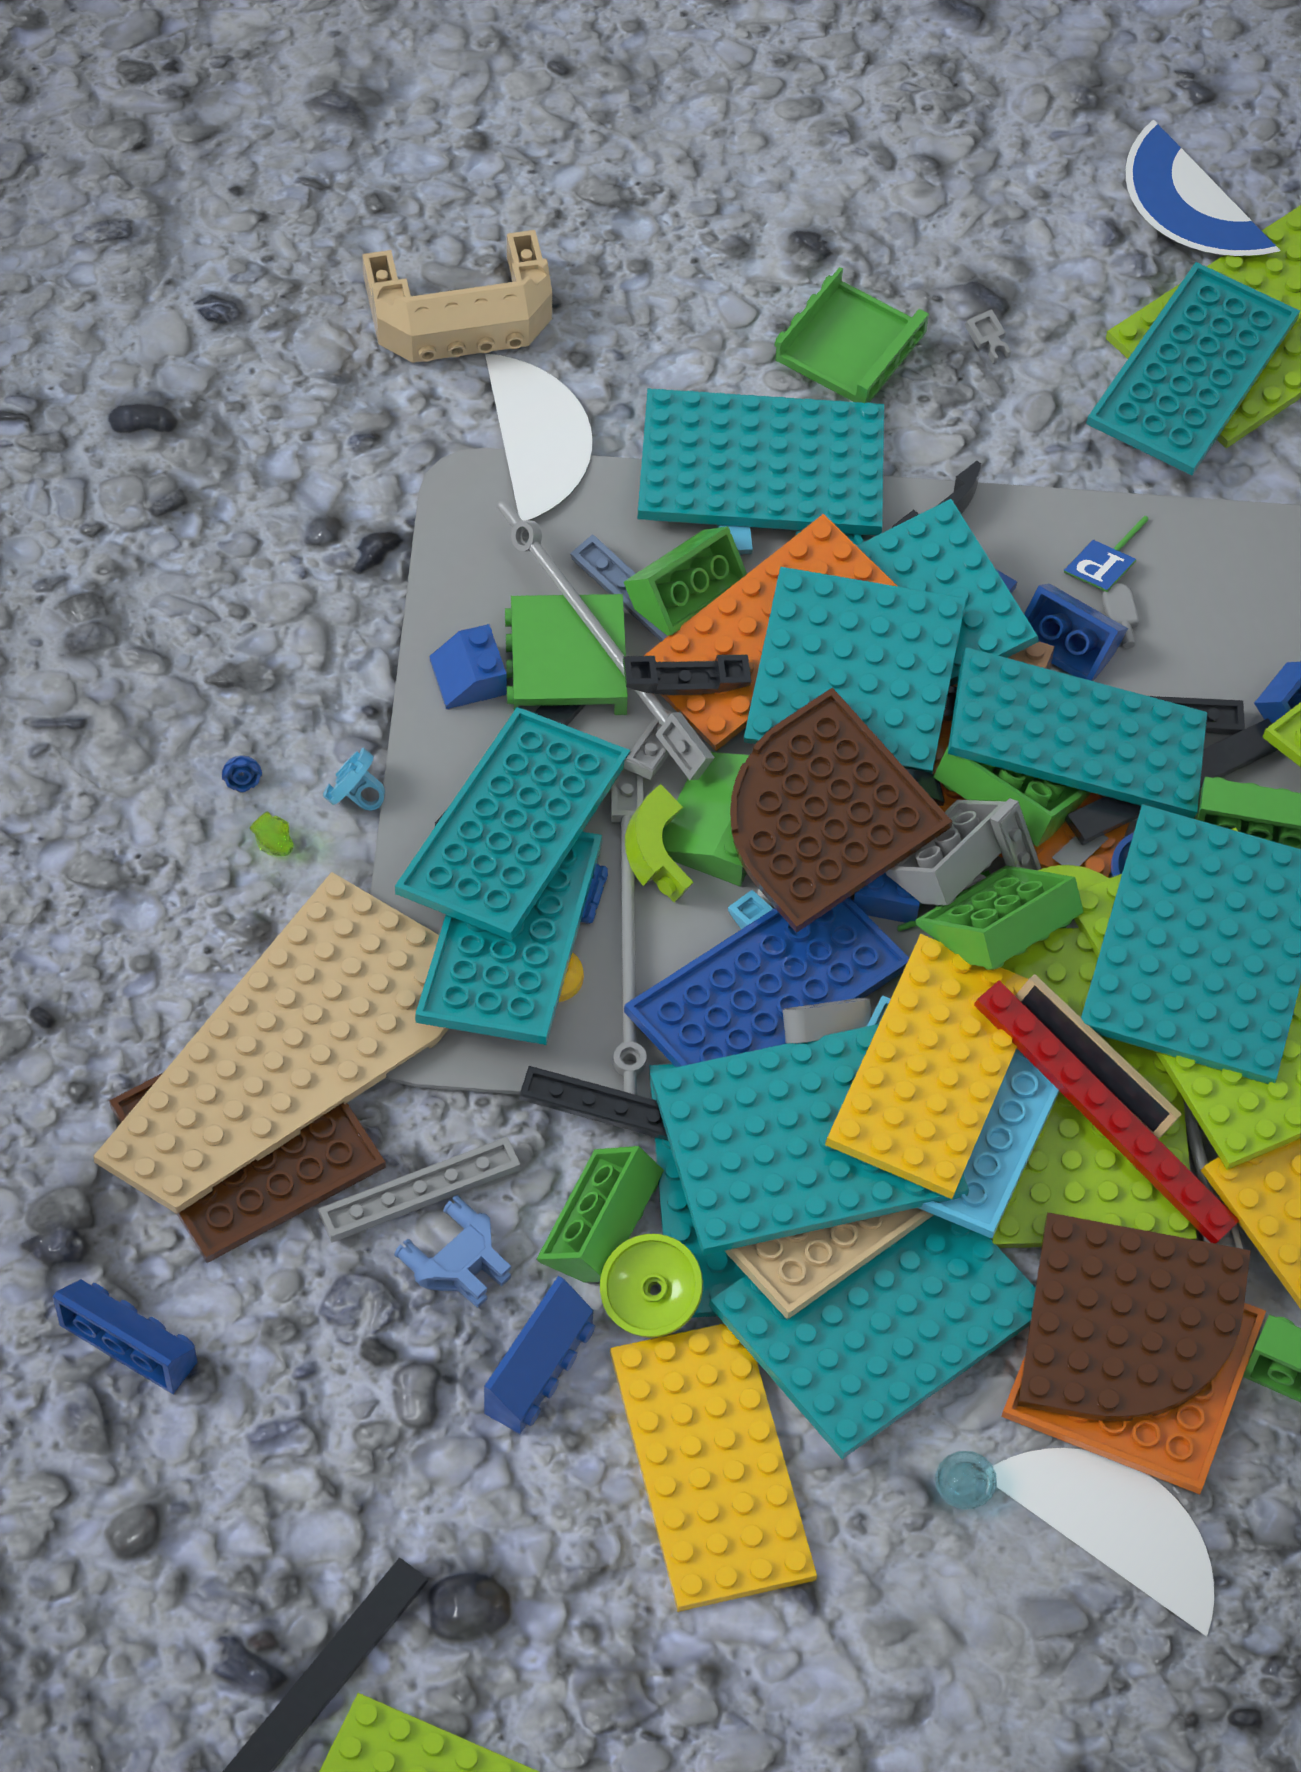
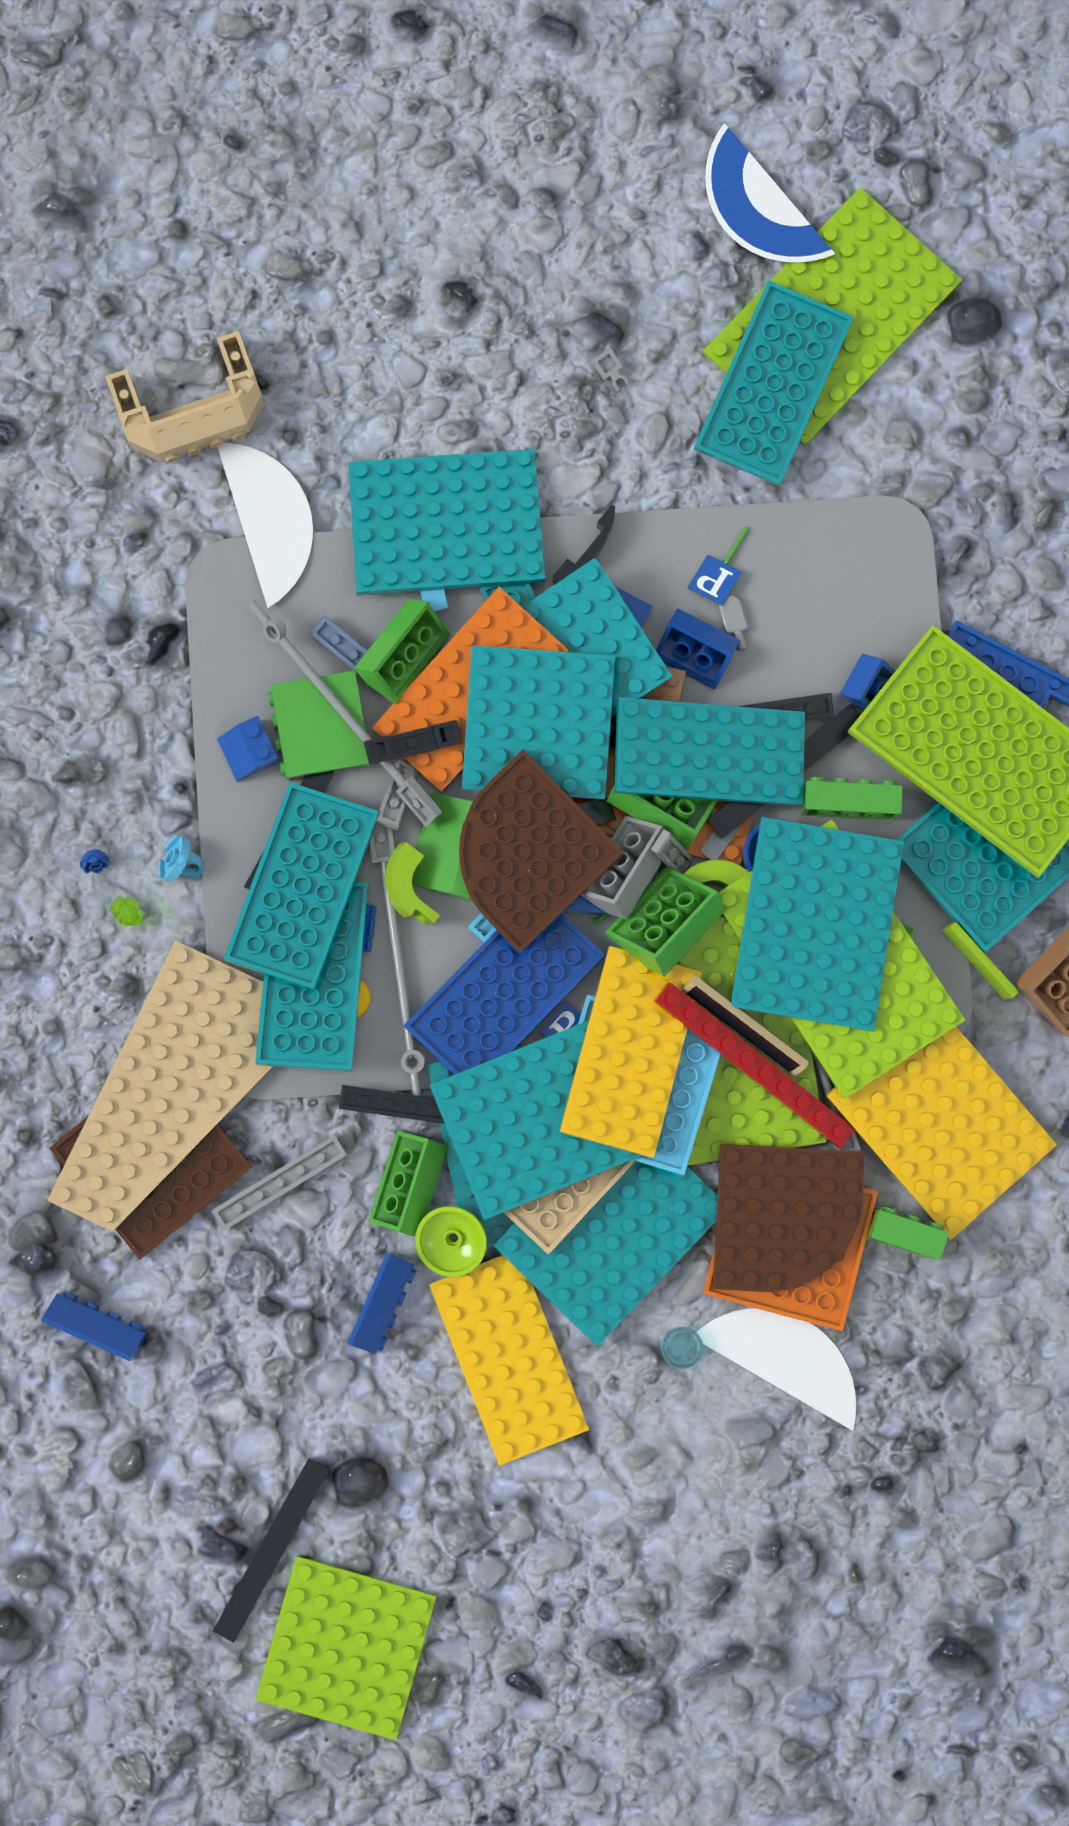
camera: 10 degrees left, 25 degrees up
medium blue connector [394,1195,511,1308] -> none
bright green panel [774,267,929,403] -> none
light grey beam [783,998,872,1043] -> none

